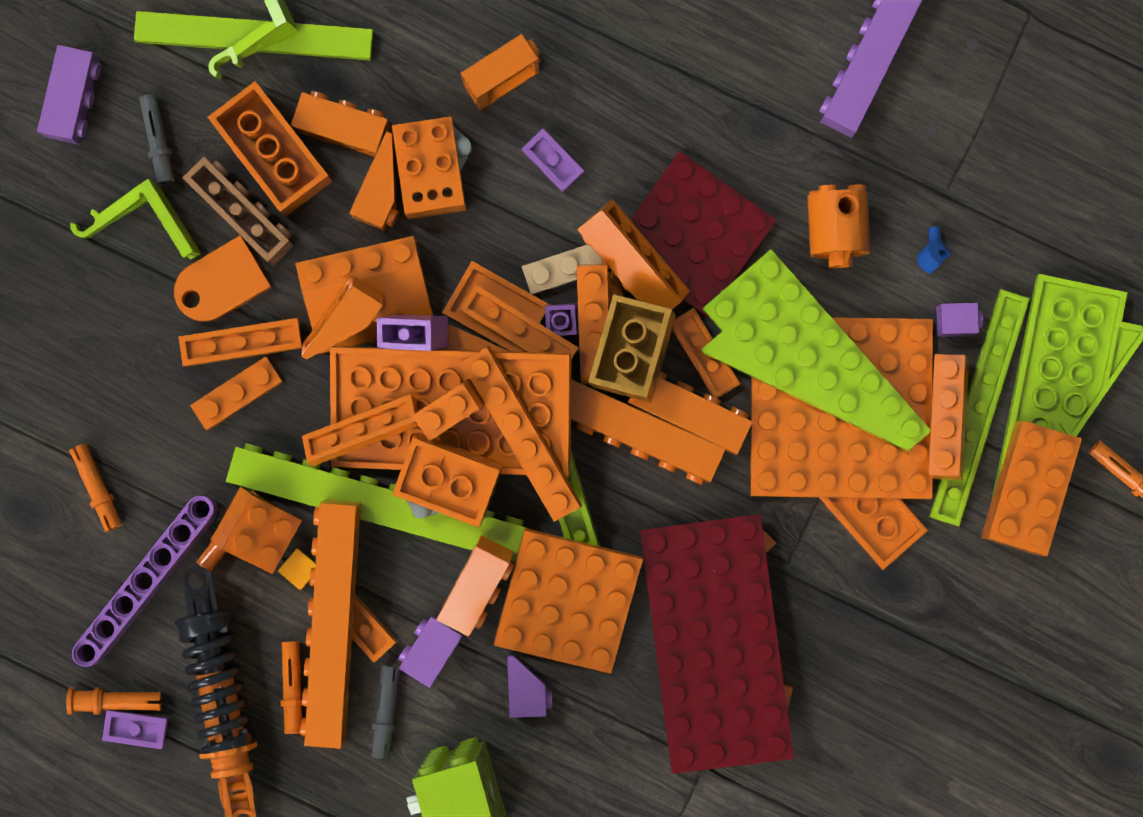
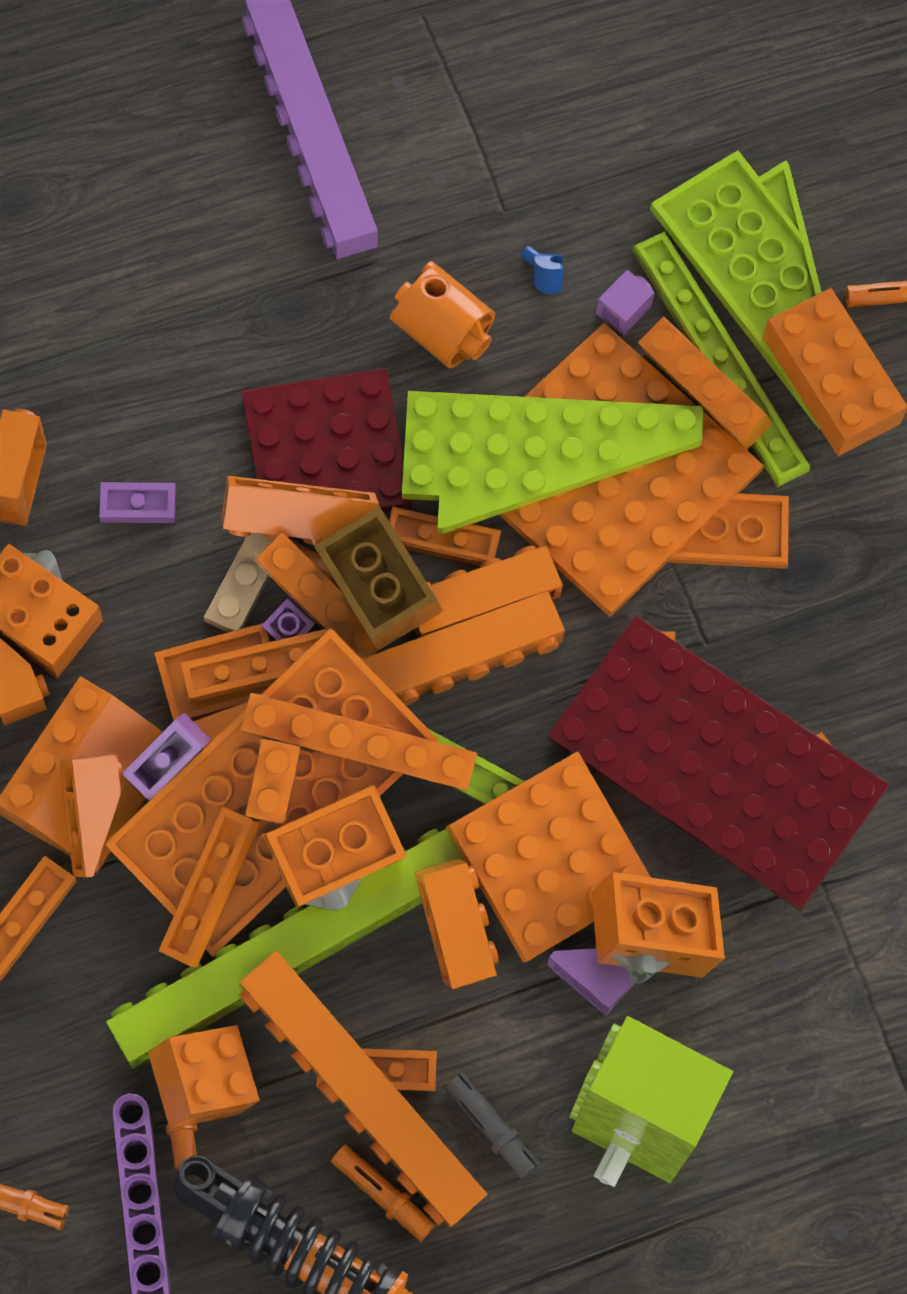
camera: 55 degrees left, 15 degrees down
orange plate [190,356,283,431] -> none
light orange tile [278,548,316,591] -> none
medium lavender brick [398,615,464,688] -> none
none -> orange piece [592,872,725,984]

